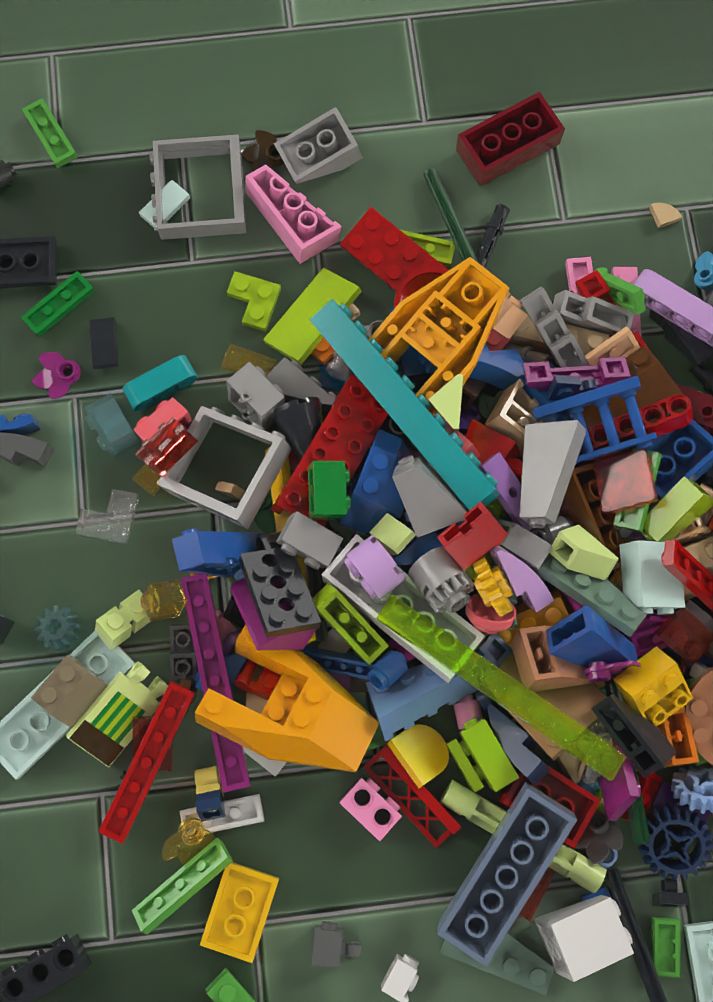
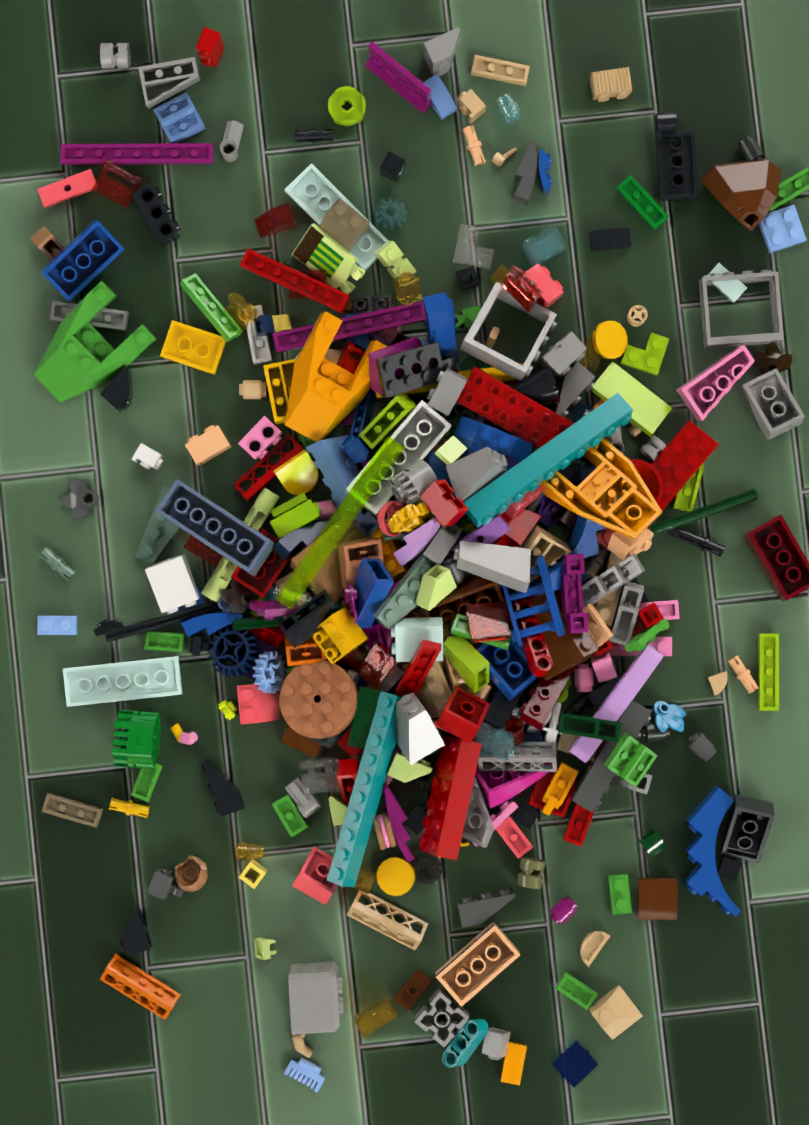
camera: 90 degrees right, 10 degrees up
magenta plate [32,352,81,399] -> none
teal beam [122,355,198,412] -> none
green brick [308,461,351,520] -> none
dark grey brick [311,921,361,968] -> none
lavender brick [344,535,406,600] -> none
yellowish green slope [428,374,463,430] -> none
dark blue plate [547,375,597,401] -> none
none -> blue slope [181,612,245,637]
none -> light nougat brick [185,425,231,466]
none -> tan brick [239,380,266,399]
none -> clear red slope [255,203,297,238]
none -> yellow wedge [263,359,297,425]
none -> bright green plate [454,305,484,329]
none -> black tile [455,266,480,291]
none -> bright pink brick [574,664,594,692]
none -> bright pink brick [591,650,617,682]
none -> yellow tile [592,321,628,359]
none -> tan wheel [627,305,648,327]
none -> light grey wheel [639,435,667,461]
none -> reddish brown brick [701,158,781,231]
none -> light nougat pin [727,655,759,694]
none -> lime plate [758,633,779,711]
none -> light blue plate [759,205,807,254]

